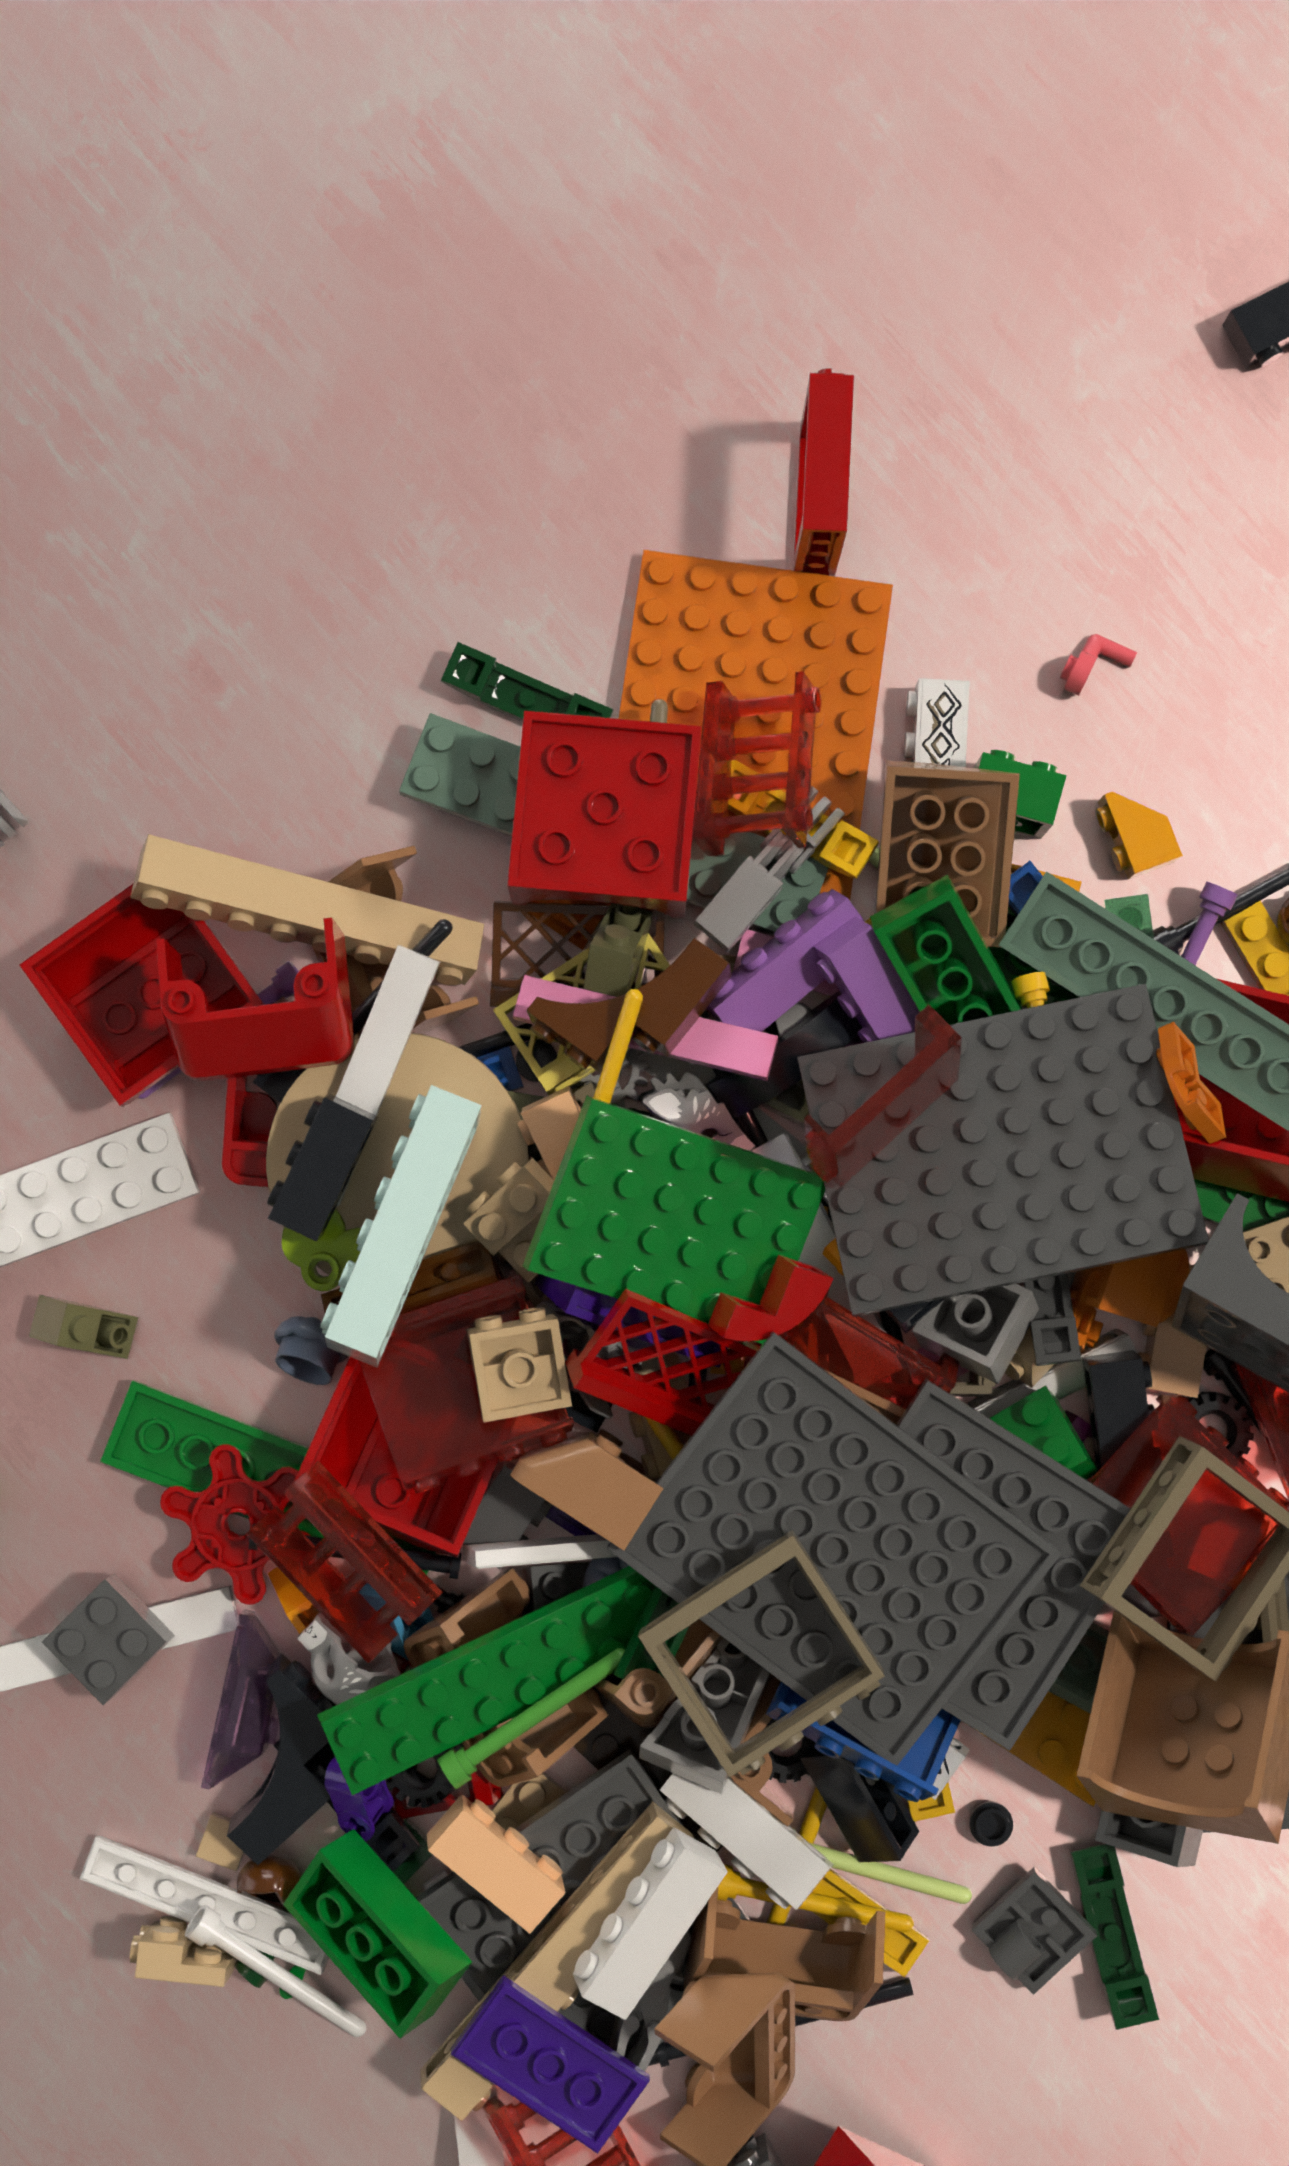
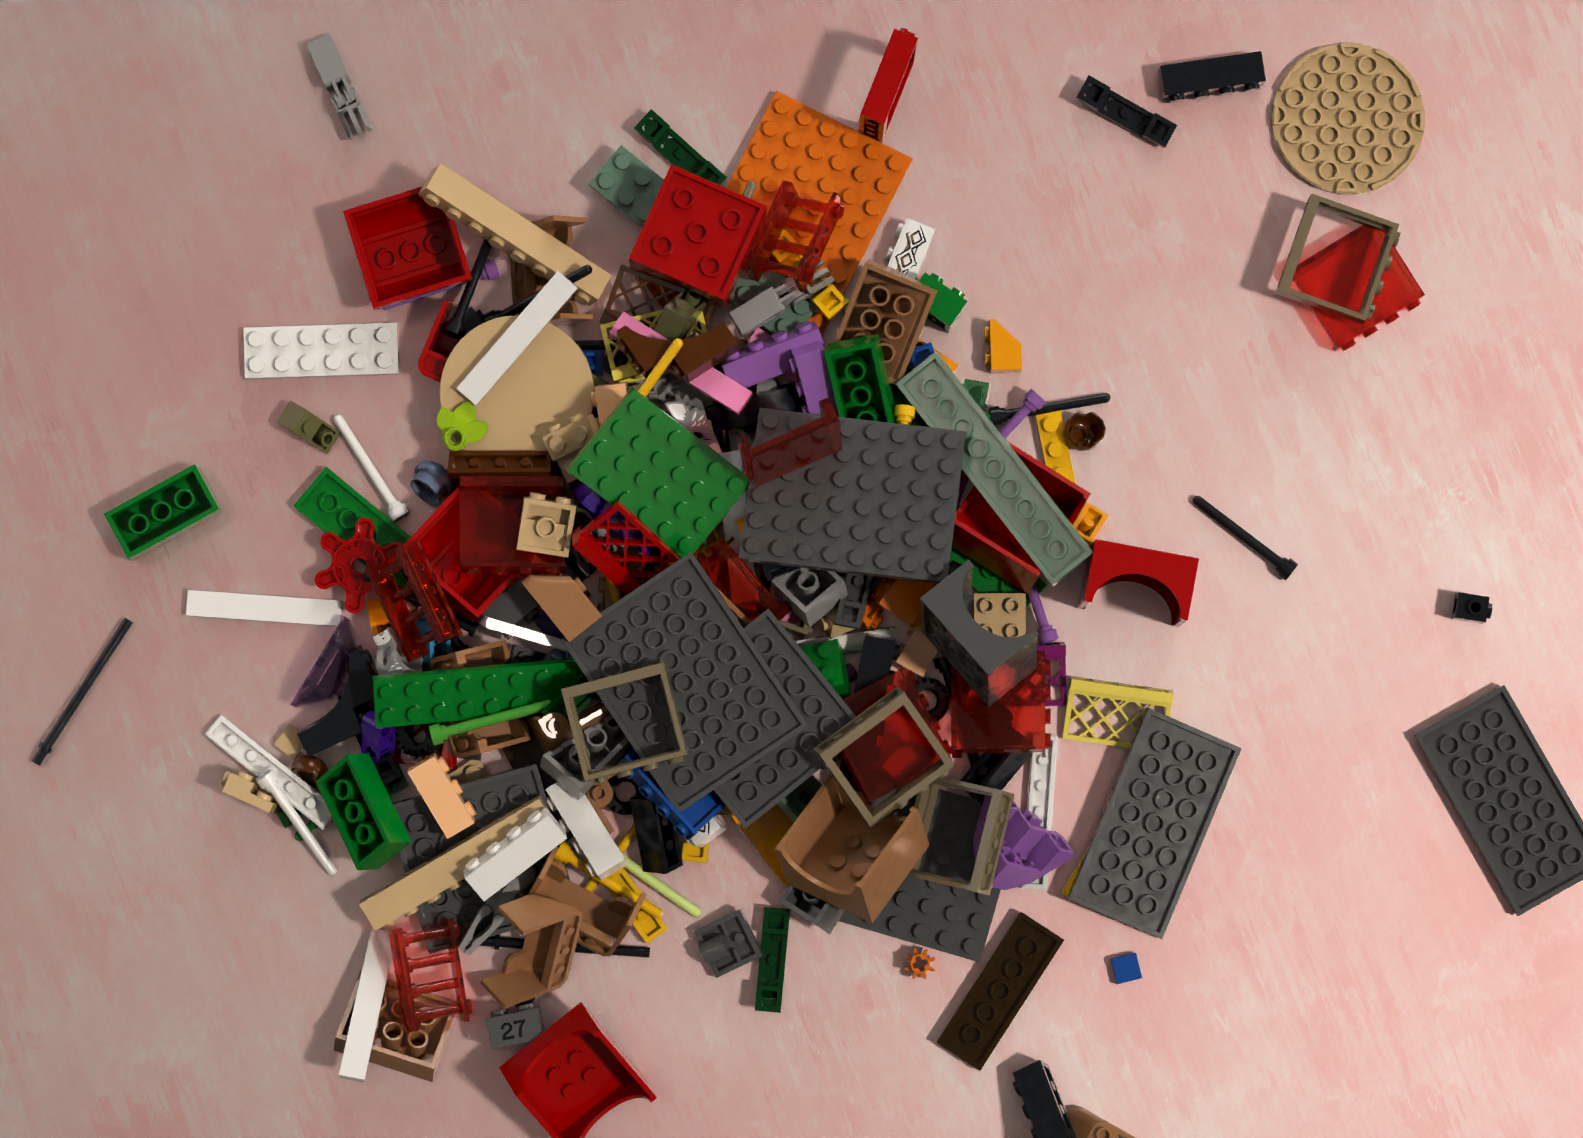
camera: 20 degrees right, 0 degrees up
dark grey brick [42,1574,175,1705] -> none
red windscreen [156,917,354,1081] -> none
black brick [267,1094,378,1242] -> none
light aqua brick [320,1085,482,1367] -> none
dark purple tile [451,1975,650,2154] -> none
red brick [708,1255,834,1341] -> none
black plate [969,1801,1013,1847] -> none
coral plate [1060,634,1137,696] -> none
orange plate [1156,1021,1226,1144] -> none
none -> white piece [333,415,410,523]
none -> black piece [442,238,492,339]
none -> black slope [1076,75,1177,148]

